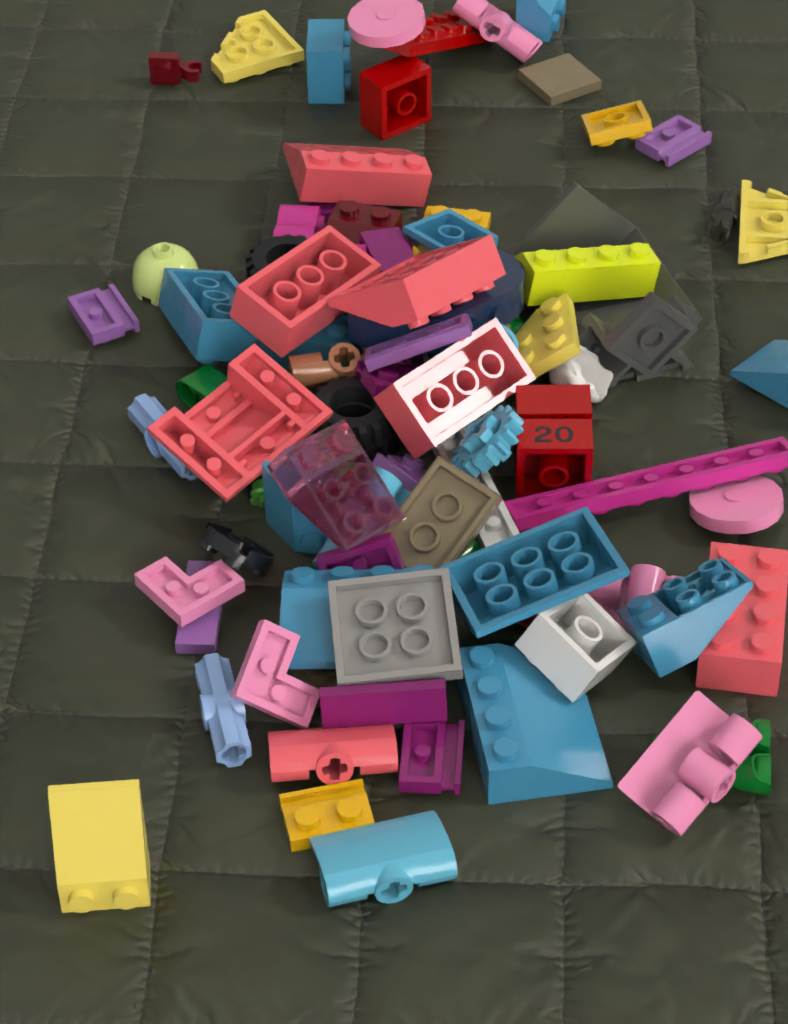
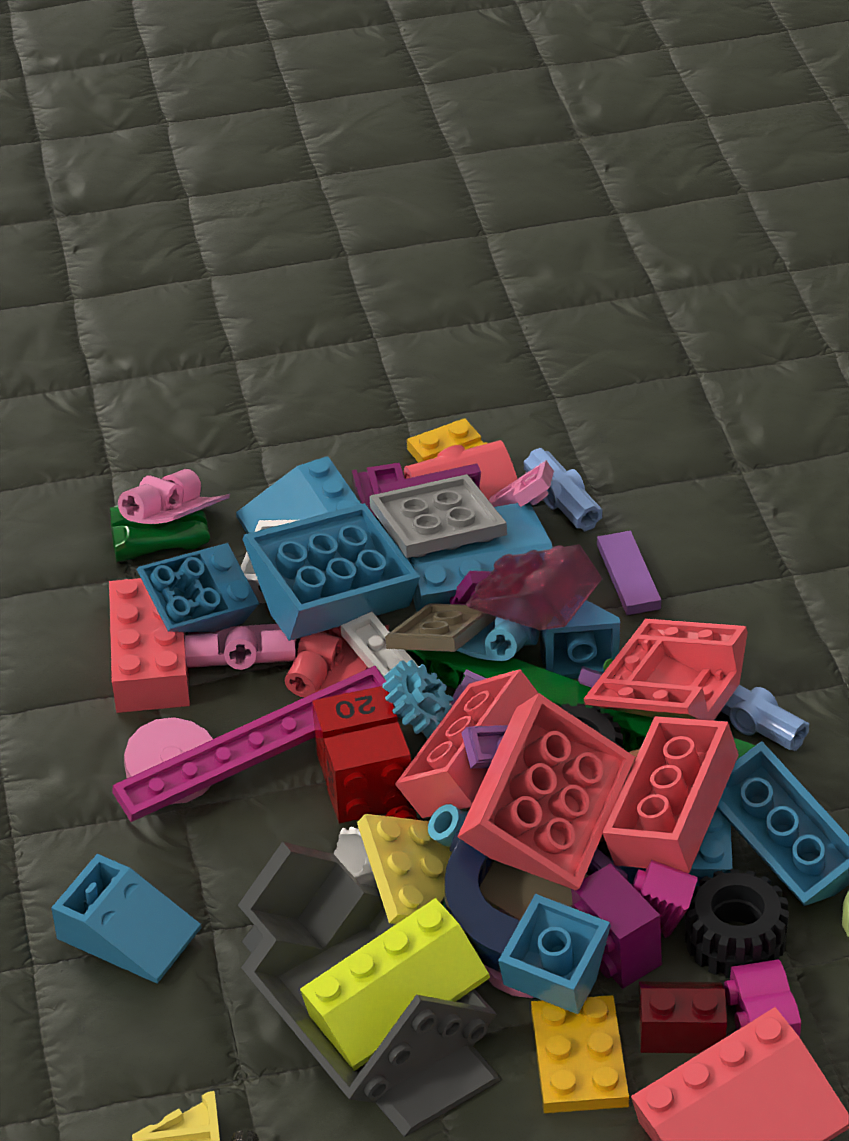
camera: 165 degrees right, 0 degrees up
light yellow slope [48,779,151,913] -> none
bright pink plate [134,556,245,627] -> none
black plate [197,521,275,578] -> none
medium azure panel [309,810,458,908] -> none

